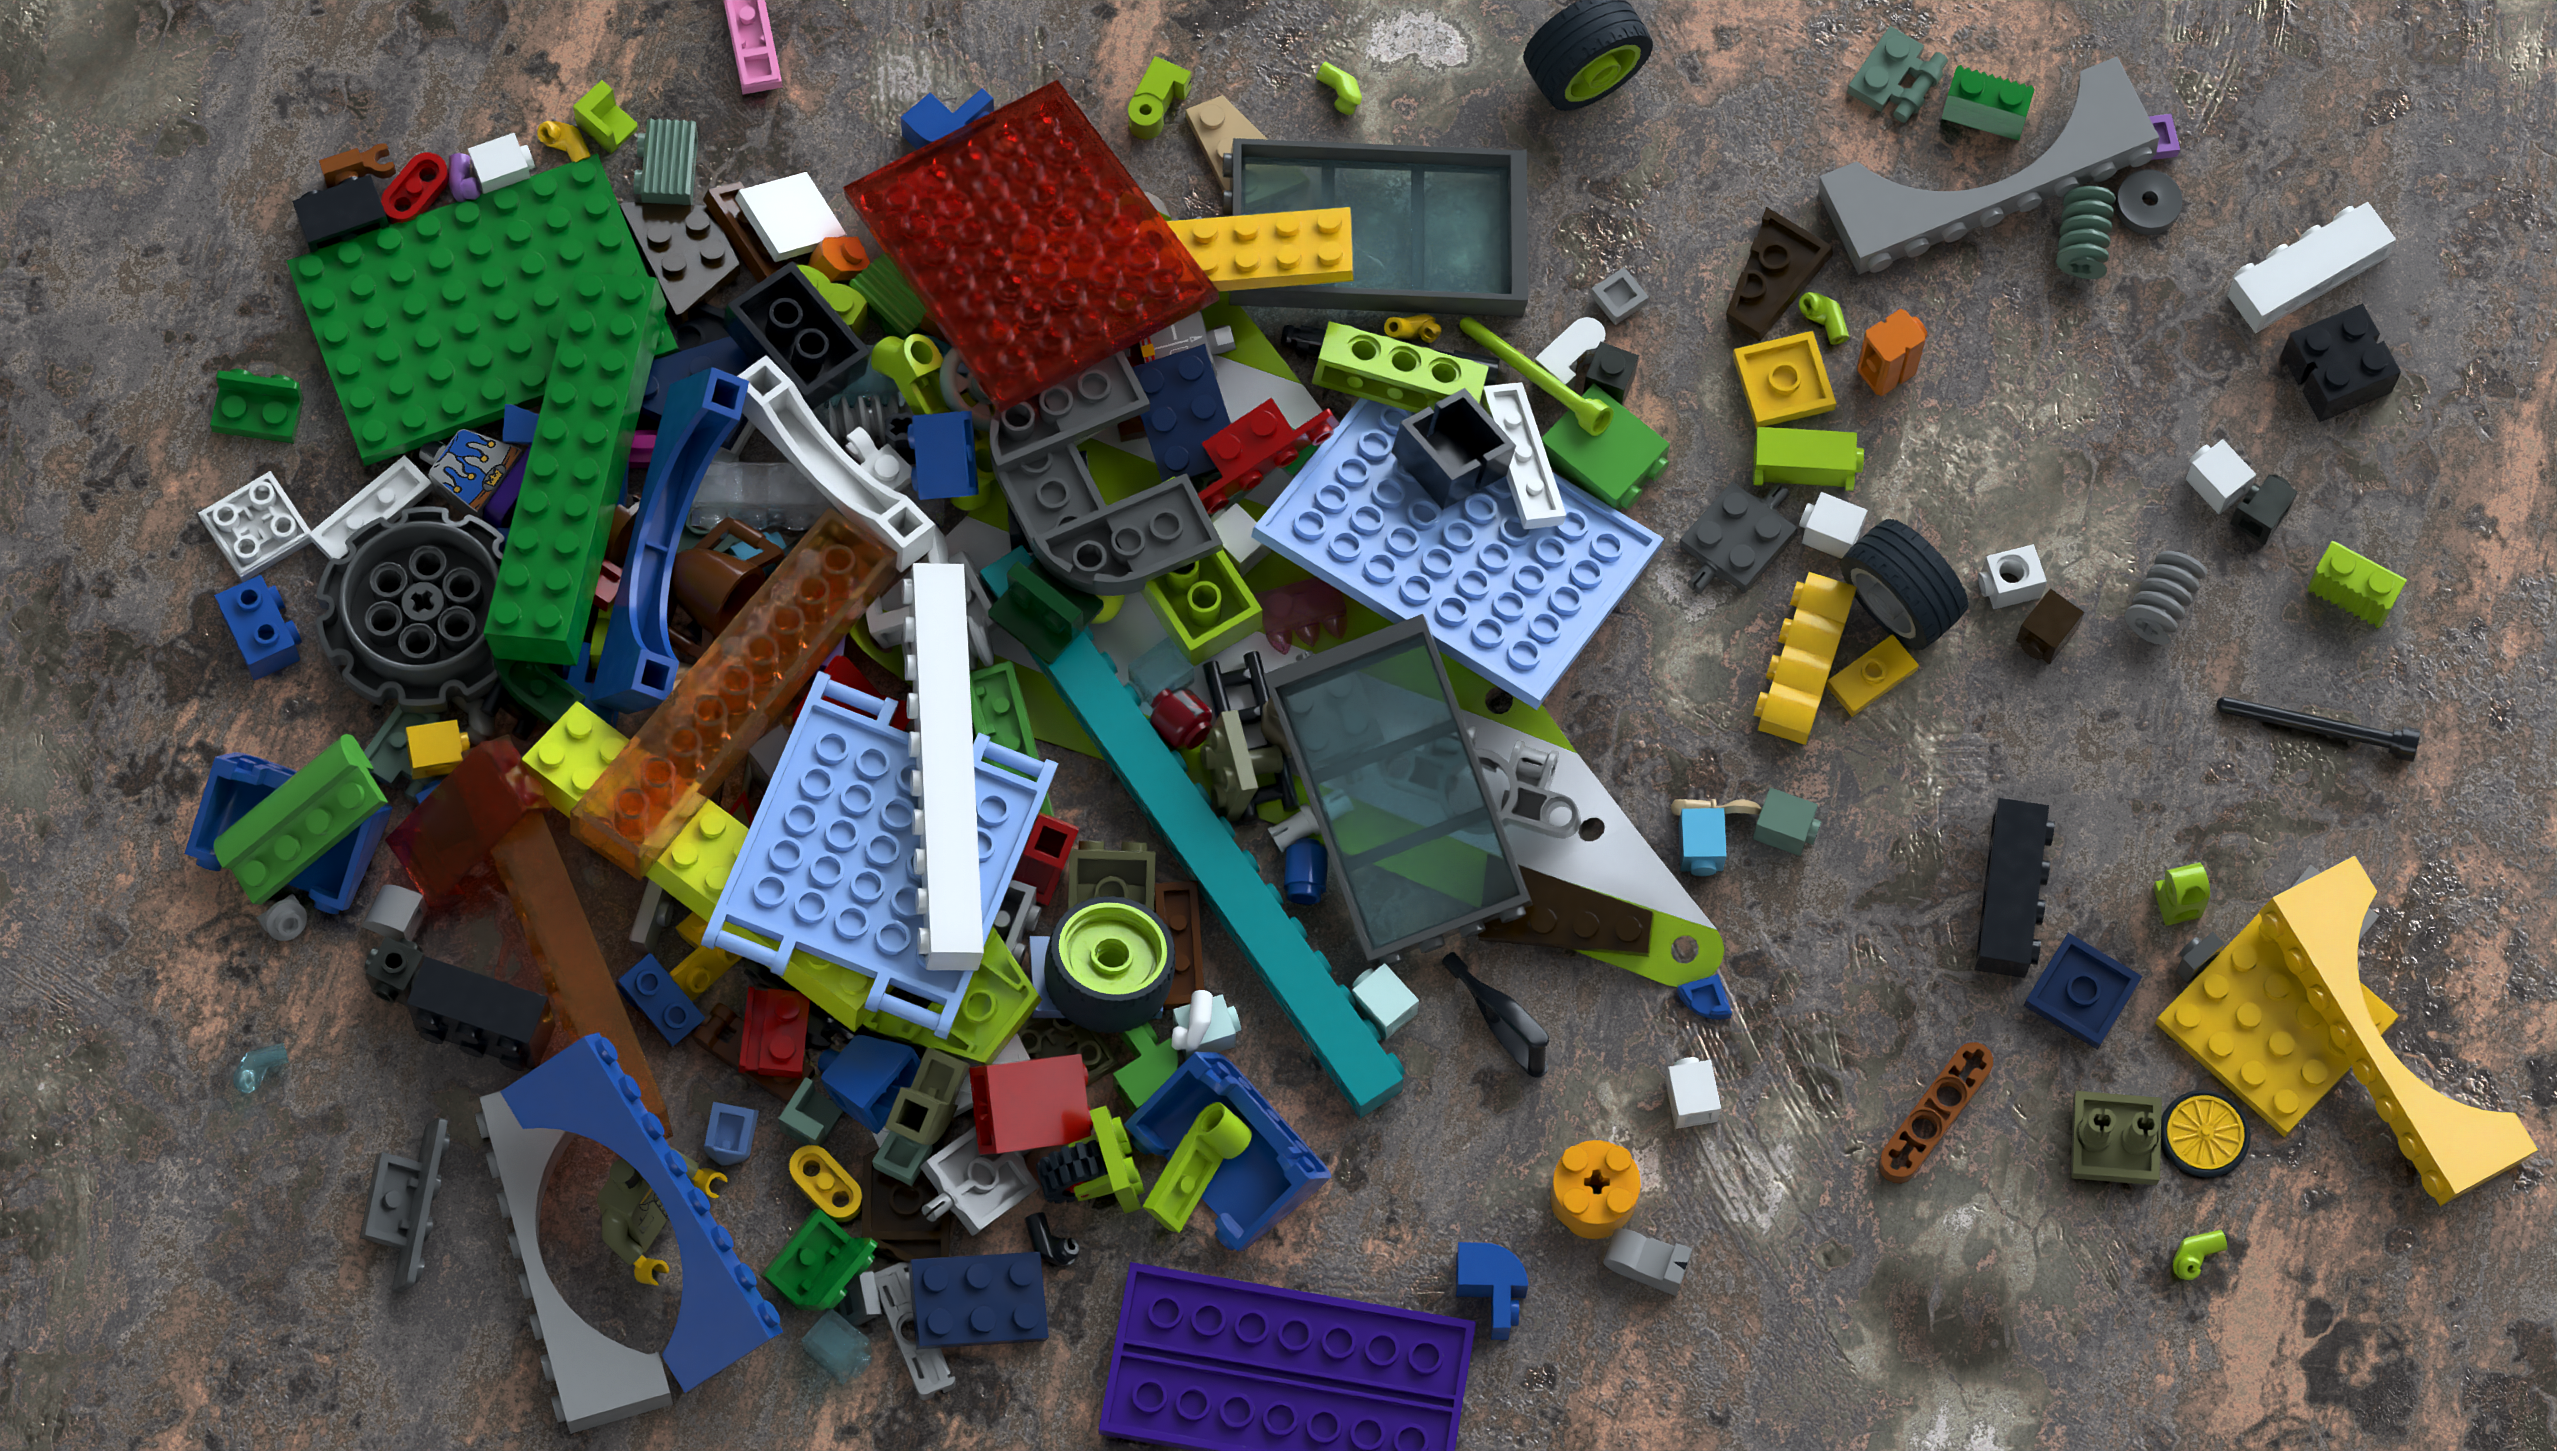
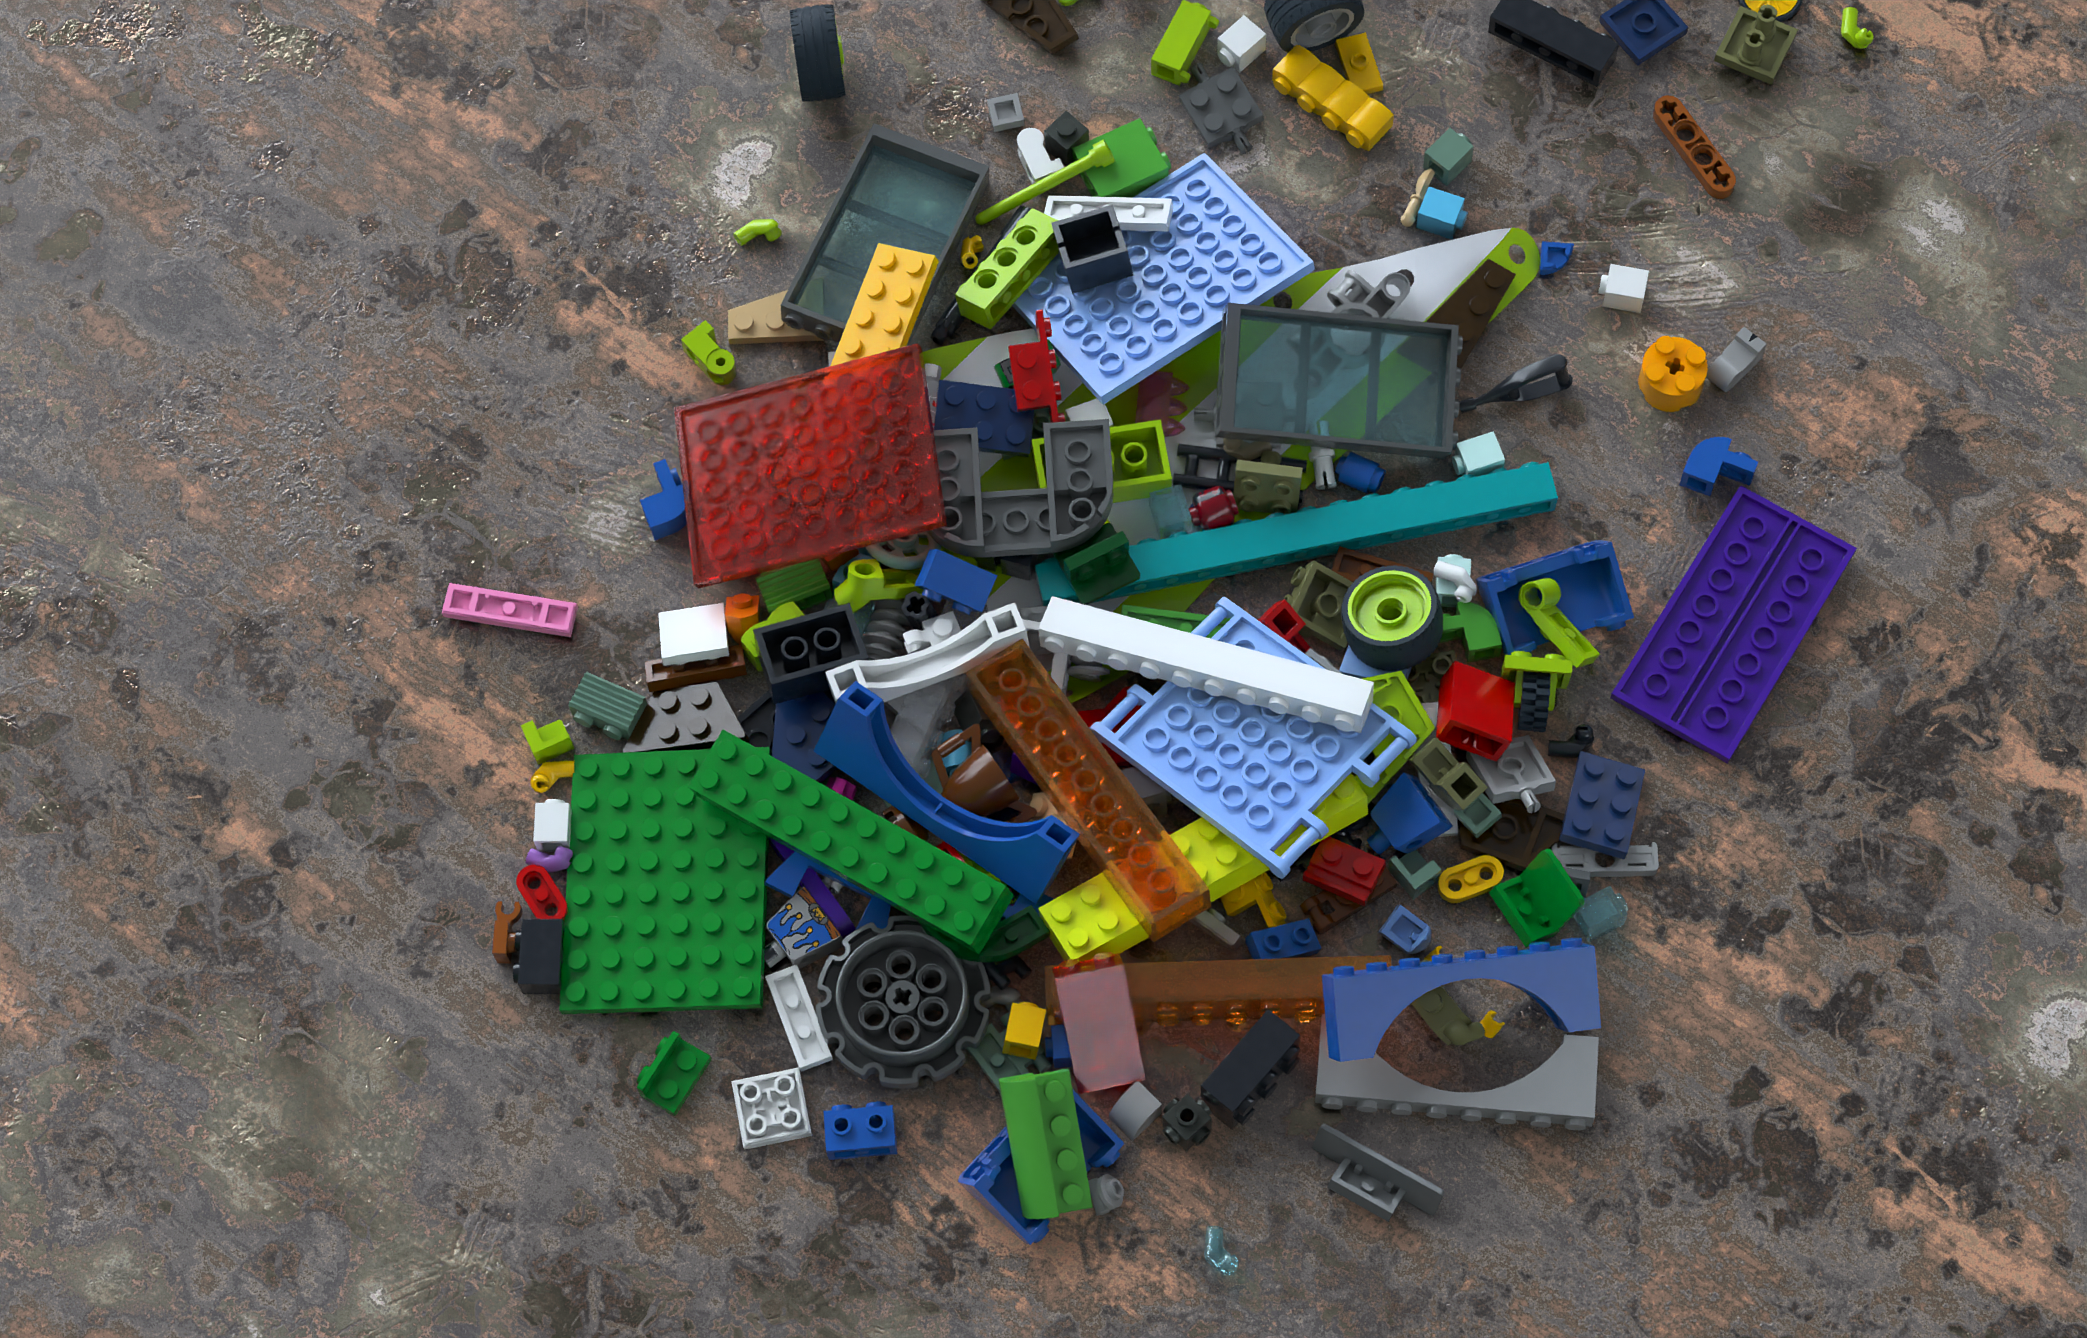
camera: 60 degrees left, 0 degrees up
yellow plate [1733,331,1836,429] -> none

